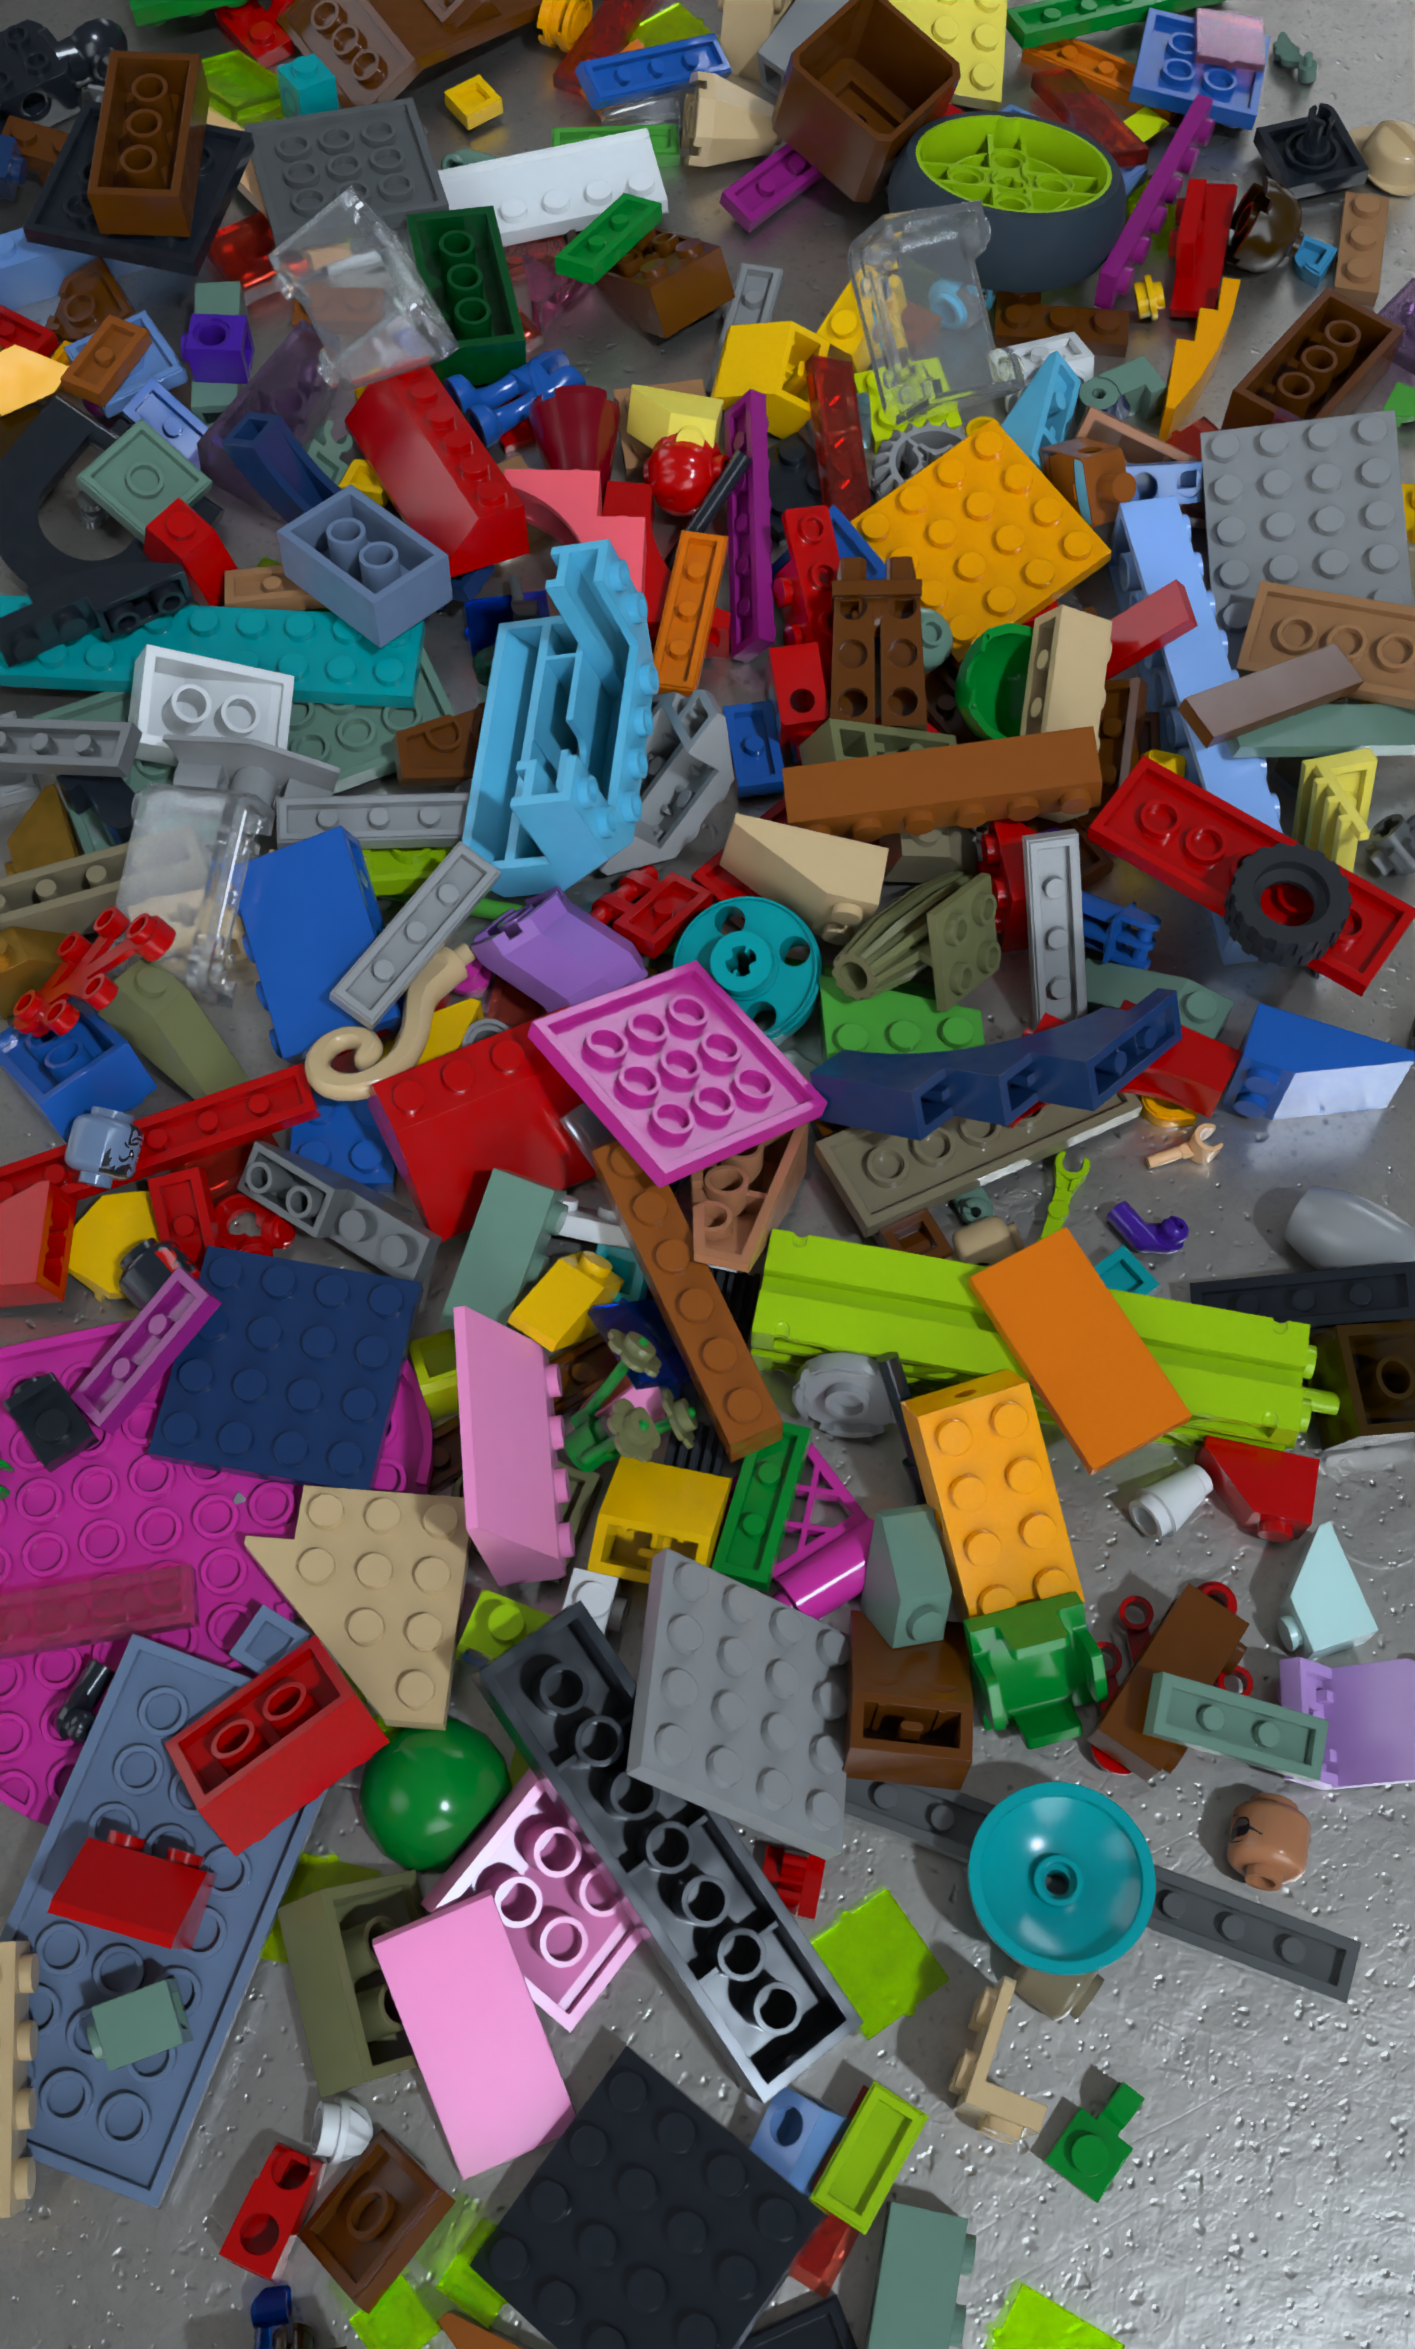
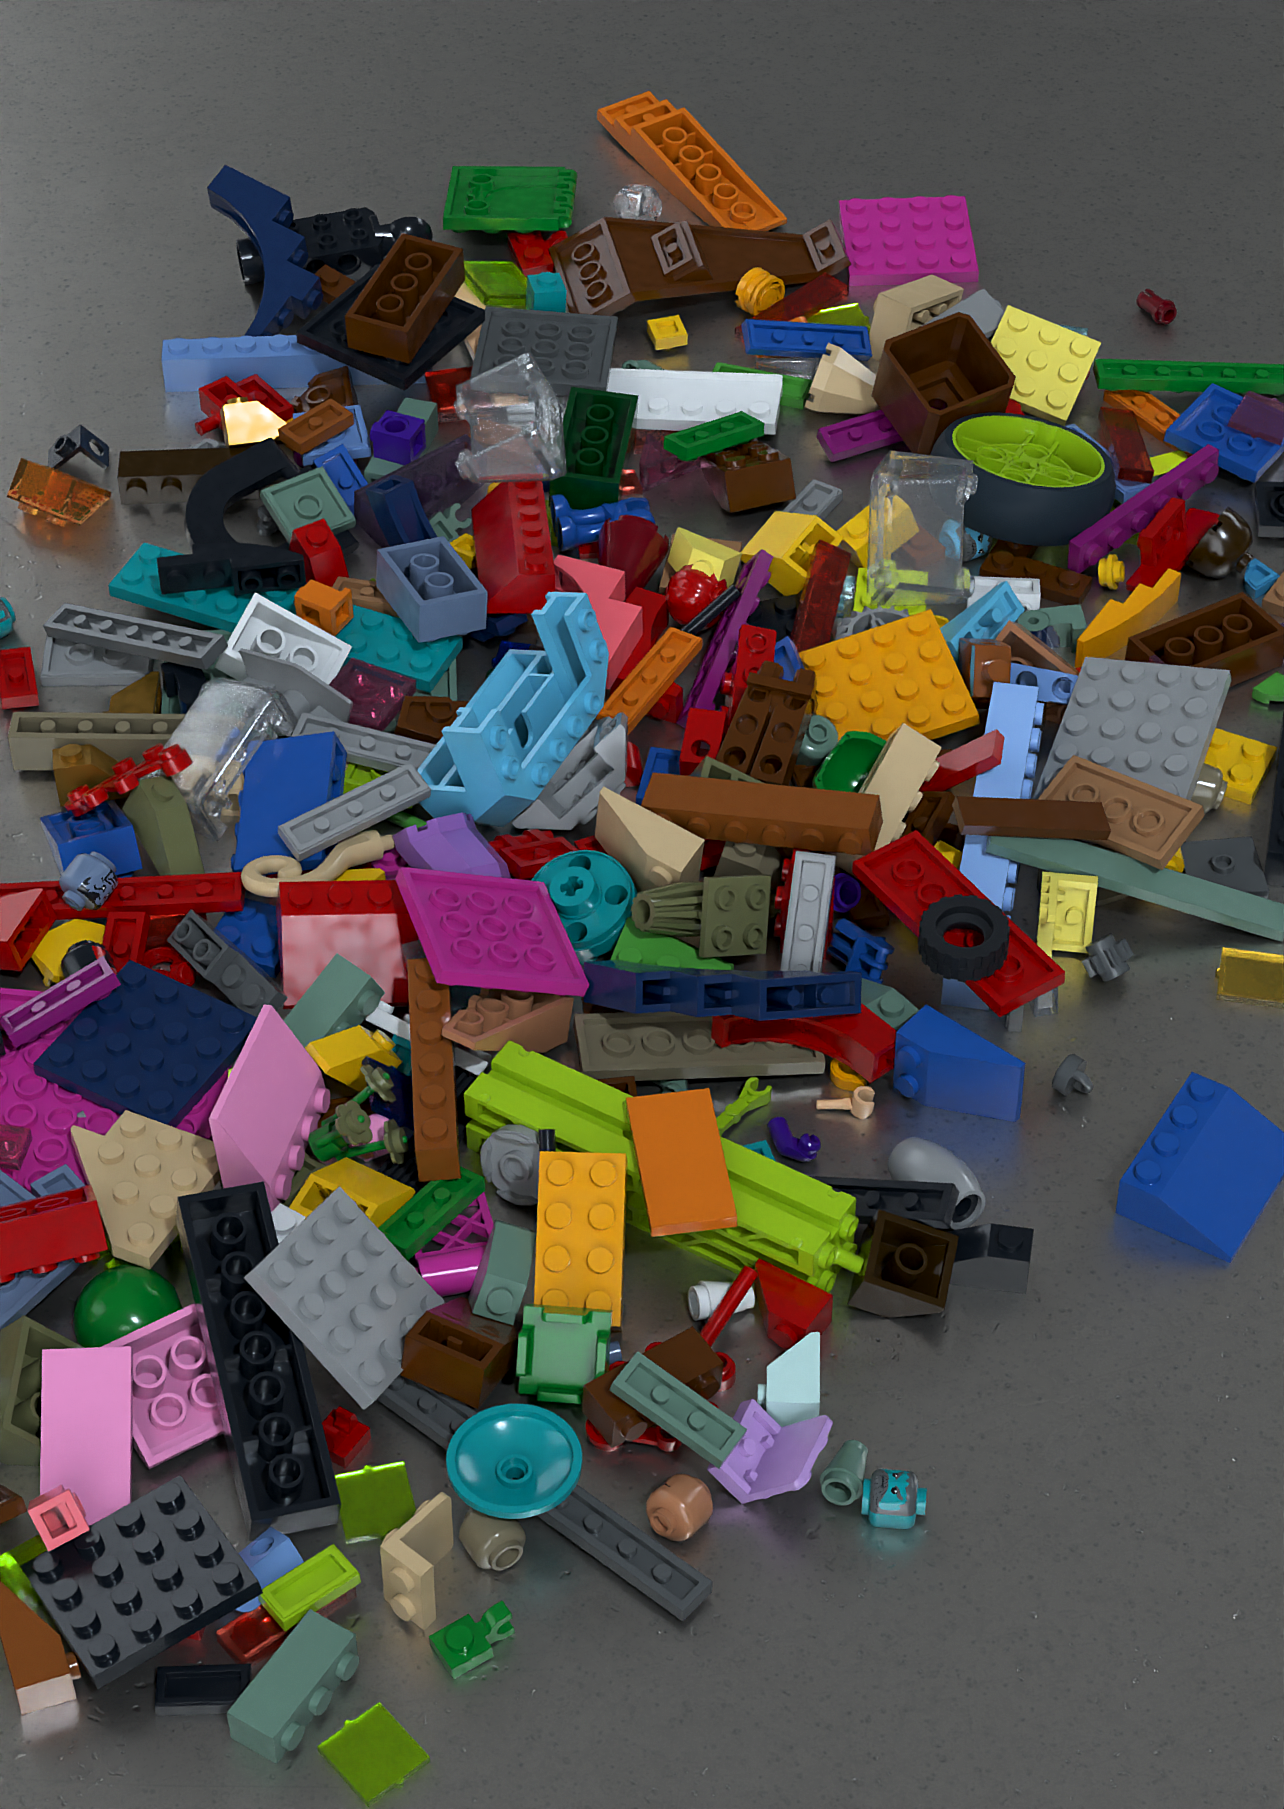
camera: 20 degrees right, 20 degrees down
none -> coral brick [28,1485,90,1552]
none -> orange brick [294,579,354,637]
none -> clear pink plate [329,658,416,731]
none -> red bar [699,1265,758,1347]

